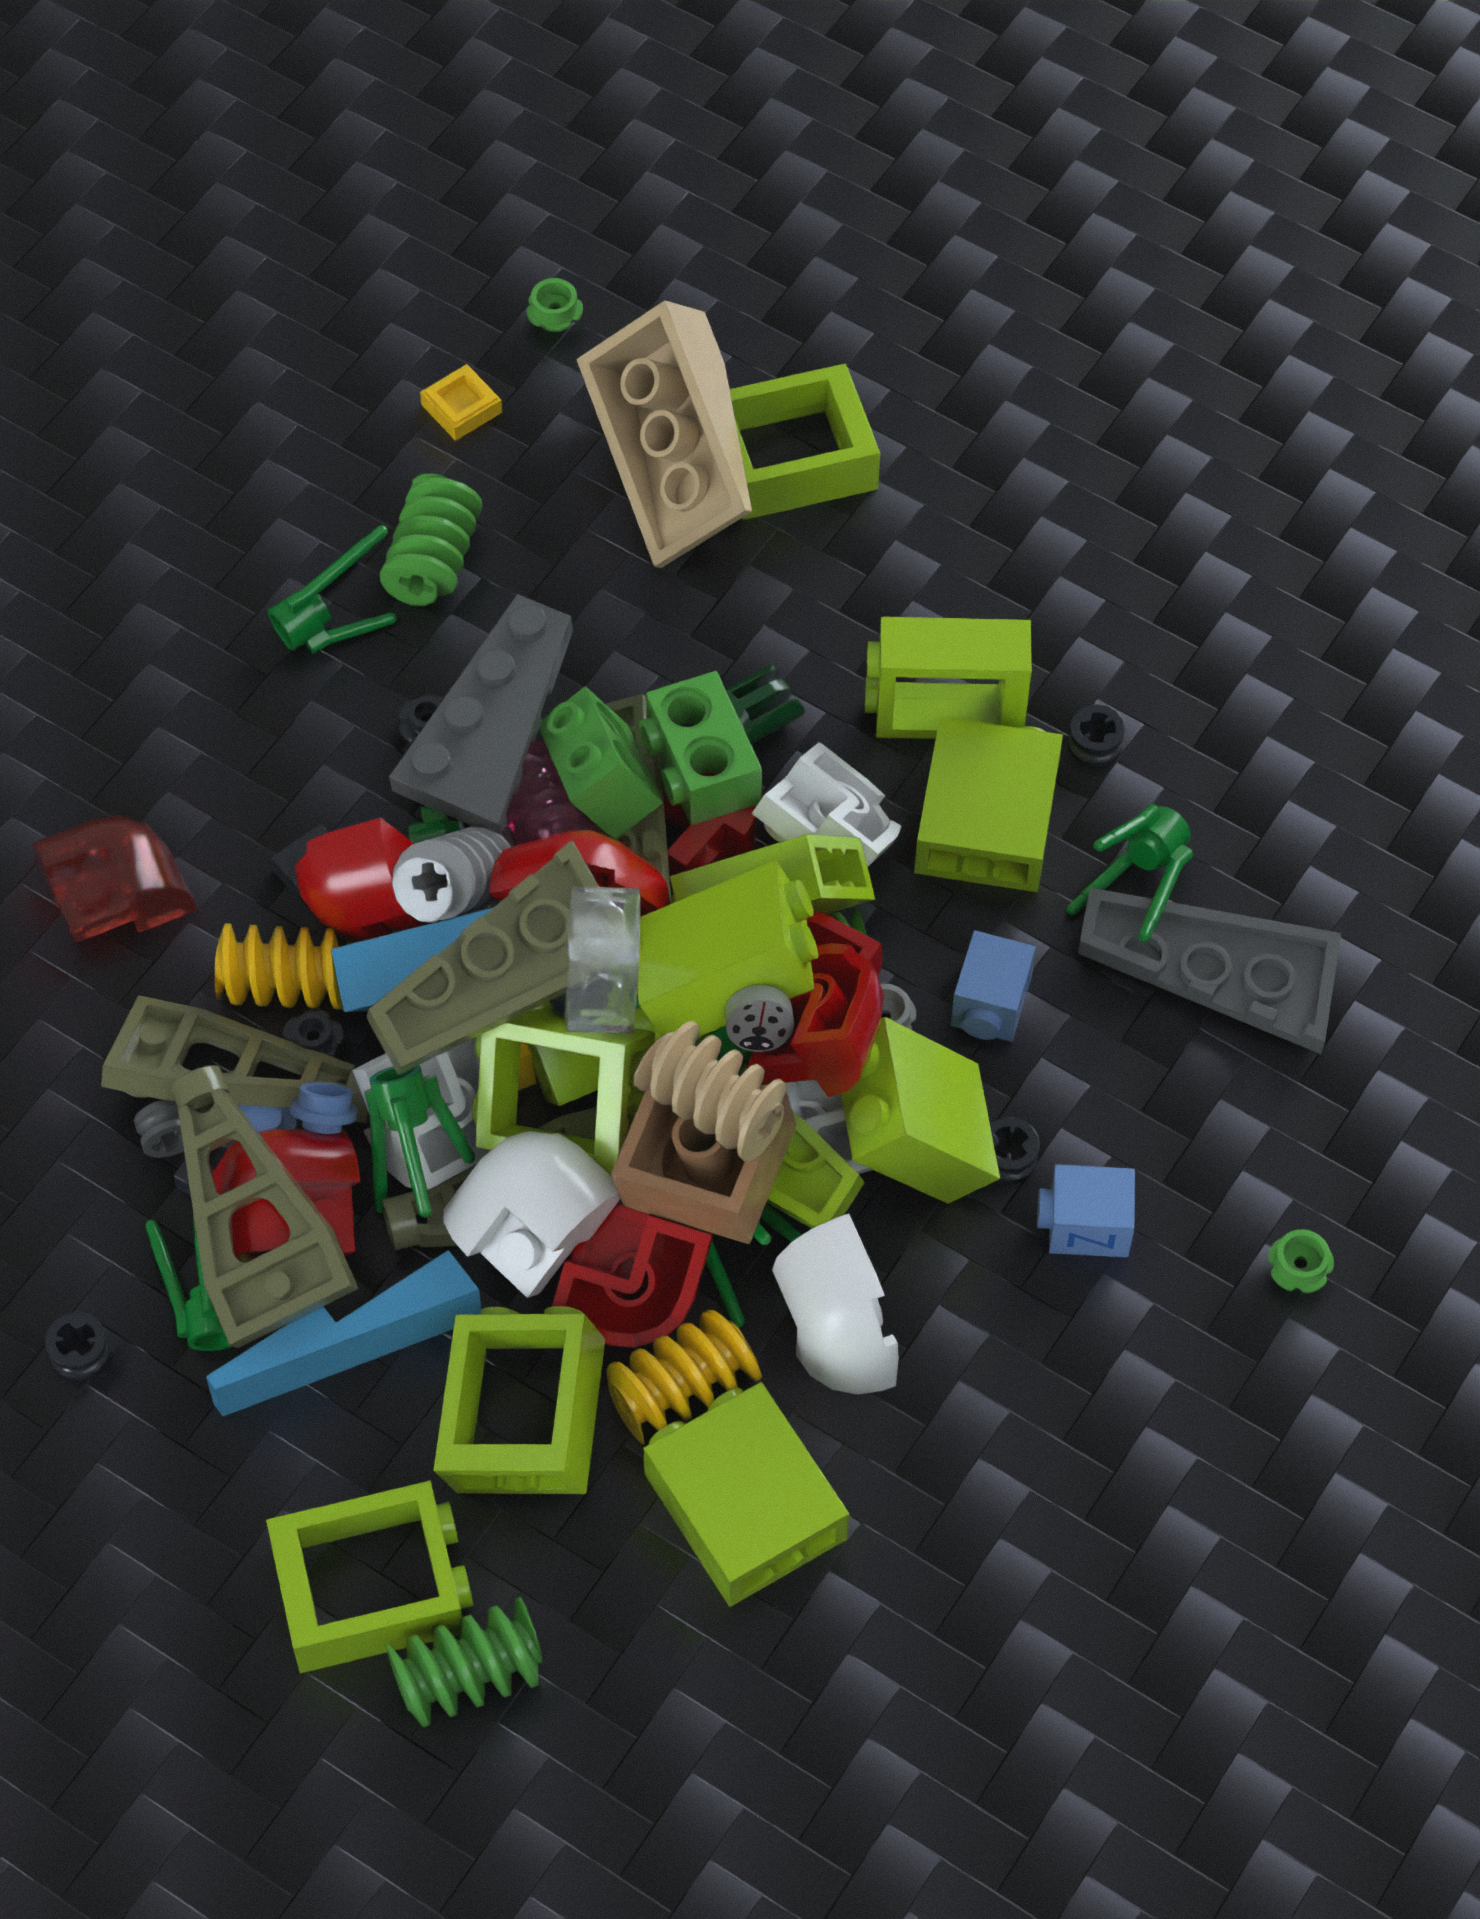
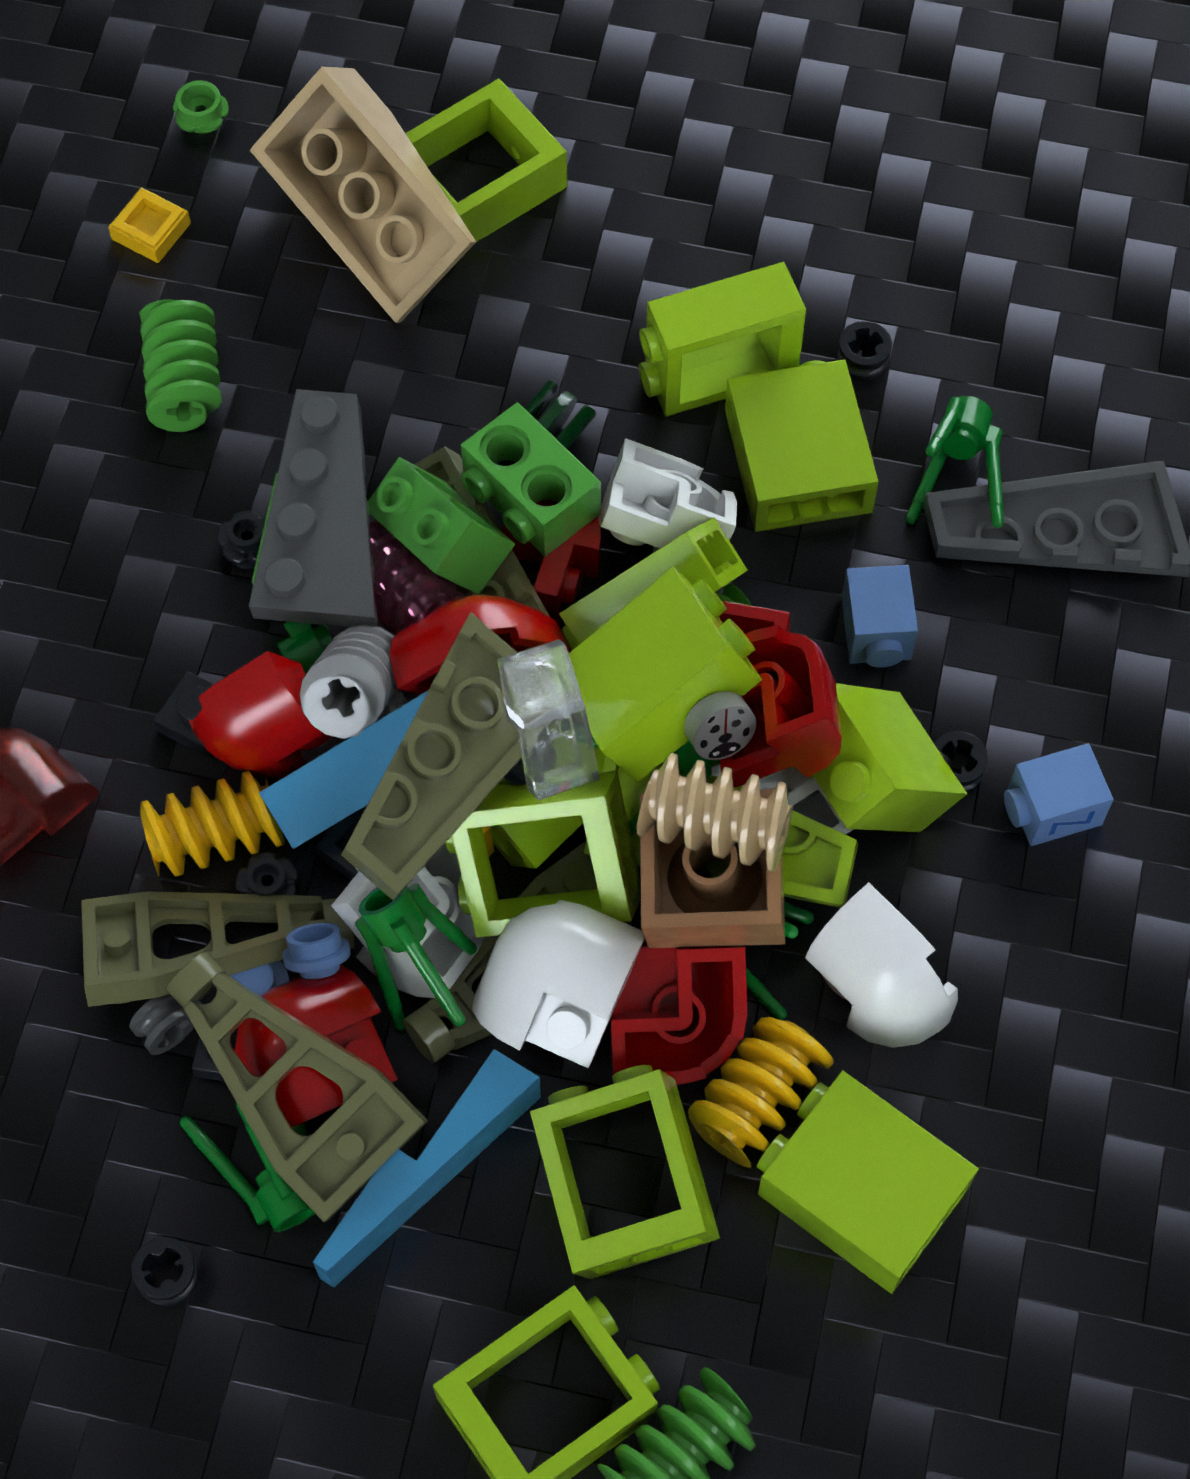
camera: 20 degrees left, 5 degrees up
green plant [267,525,397,654] -> none

